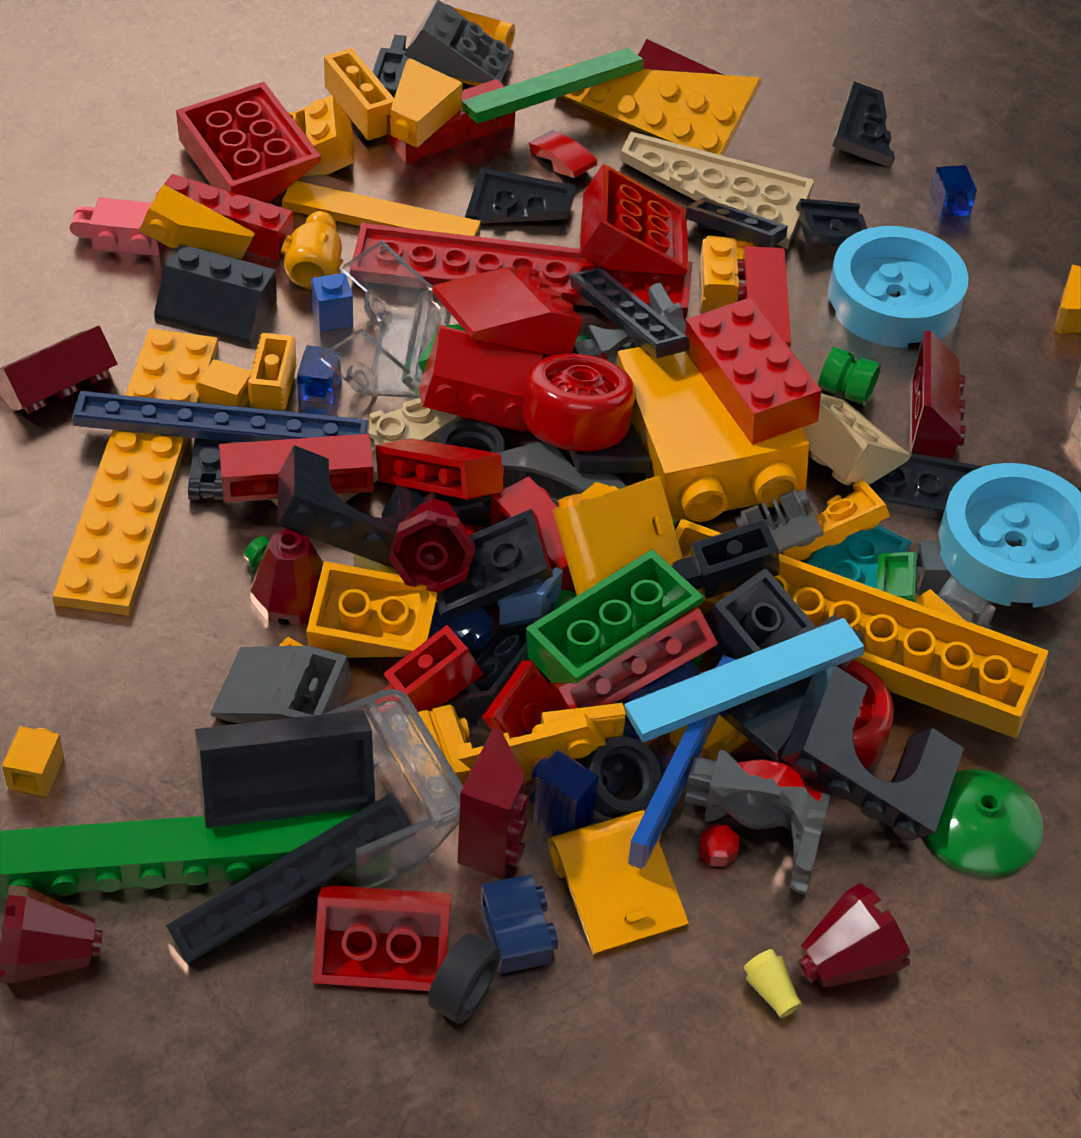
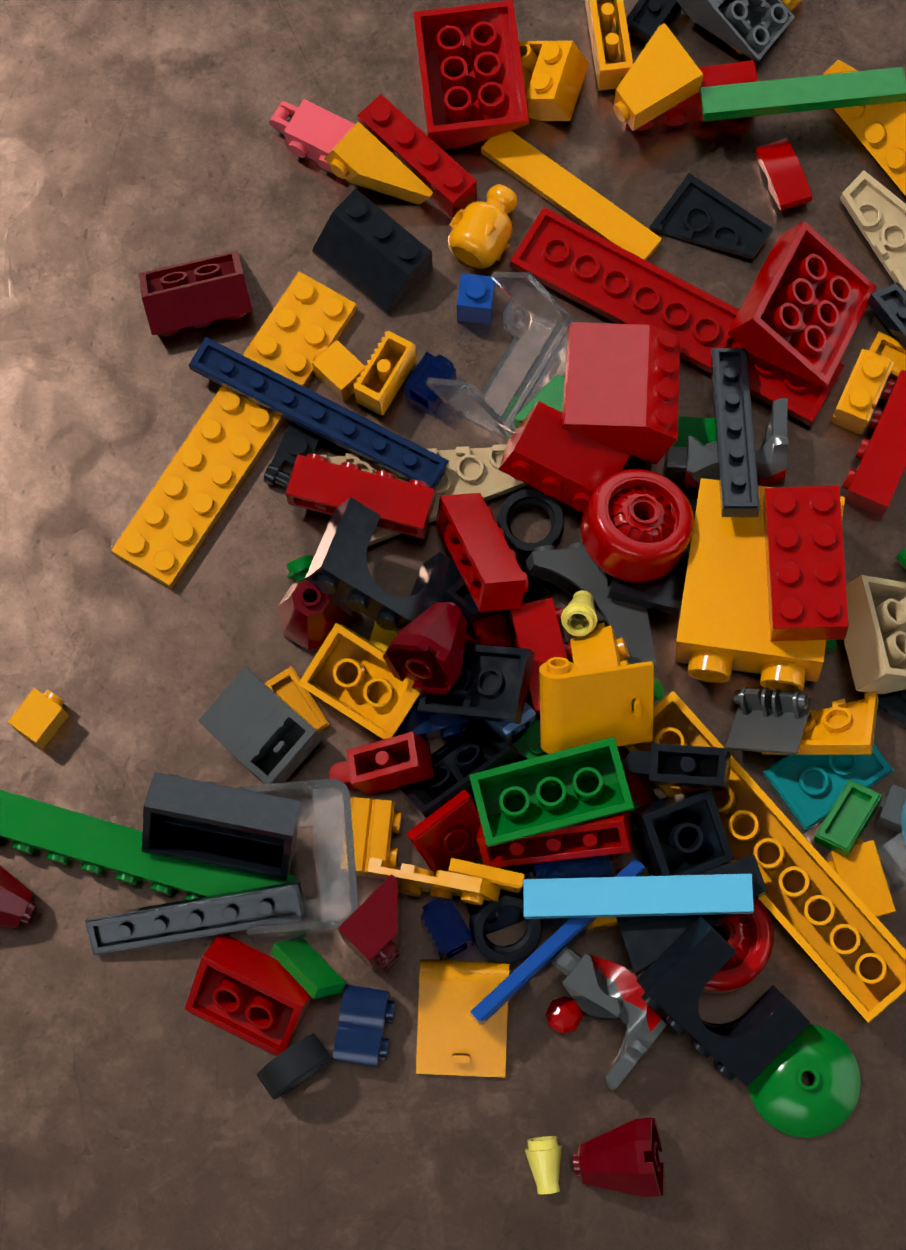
camera: 30 degrees right, 25 degrees up
none -> green tile [271,937,346,999]
none -> light yellow cone [561,590,597,637]

